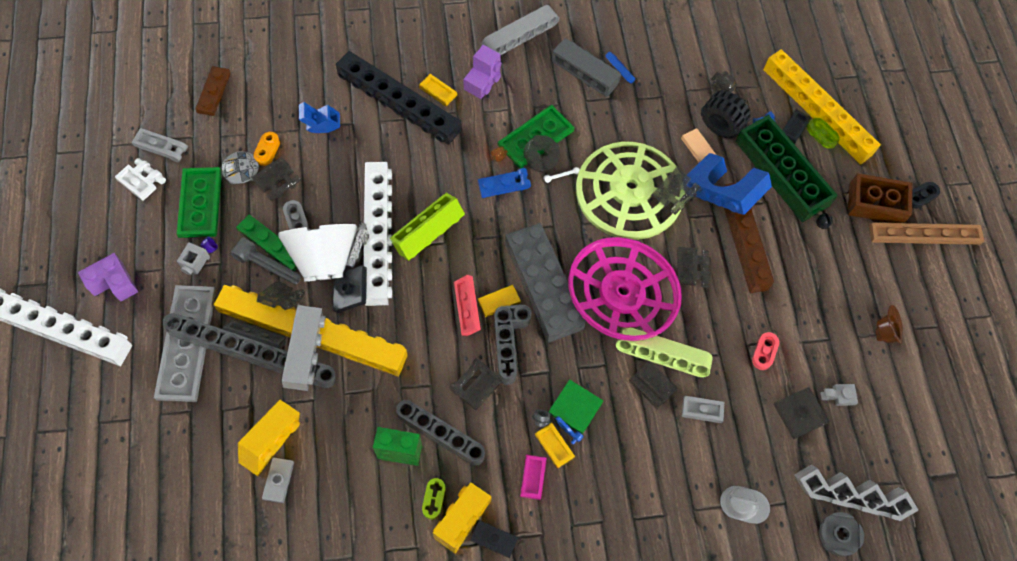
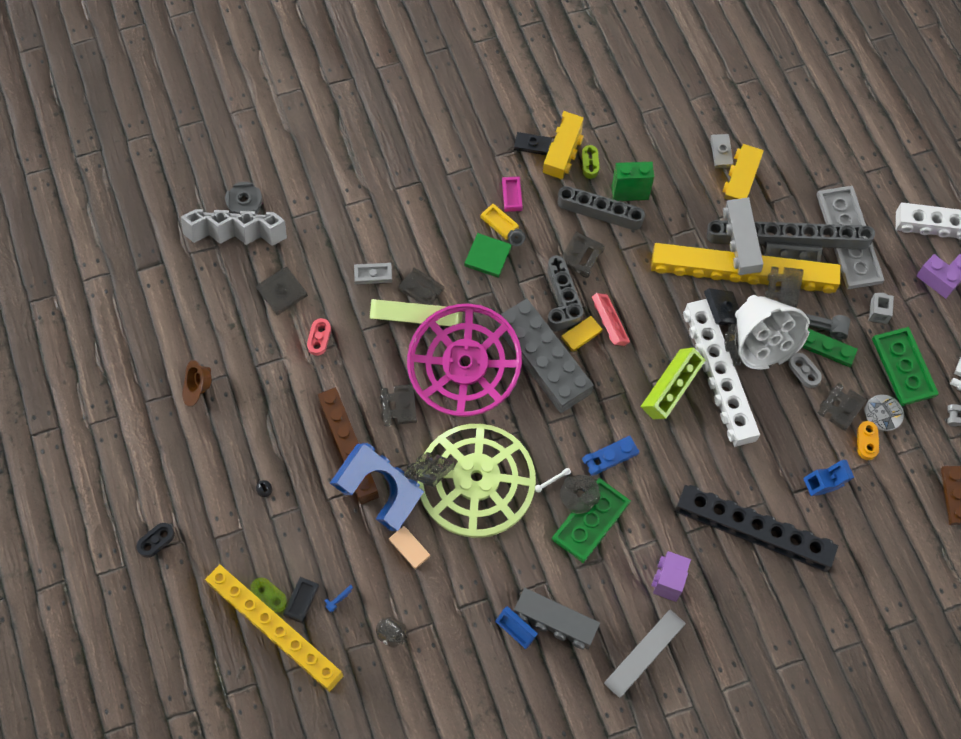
camera: 170 degrees right, 0 degrees up
dark purple hinge [200,237,218,254] -> none
yellow tile [419,74,457,107] -> none
clear orange plate [490,146,507,162] -> none
blue piece [556,416,583,445] -> none
black tyre [701,90,751,139] -> none
light grey piece [720,486,770,524] -> none
dark green brick [735,115,838,223] -> none
light grey plate [820,384,858,406] -> none
reddish brown brick [848,173,912,223] -> none
medium nougat plate [869,223,984,245] -> none

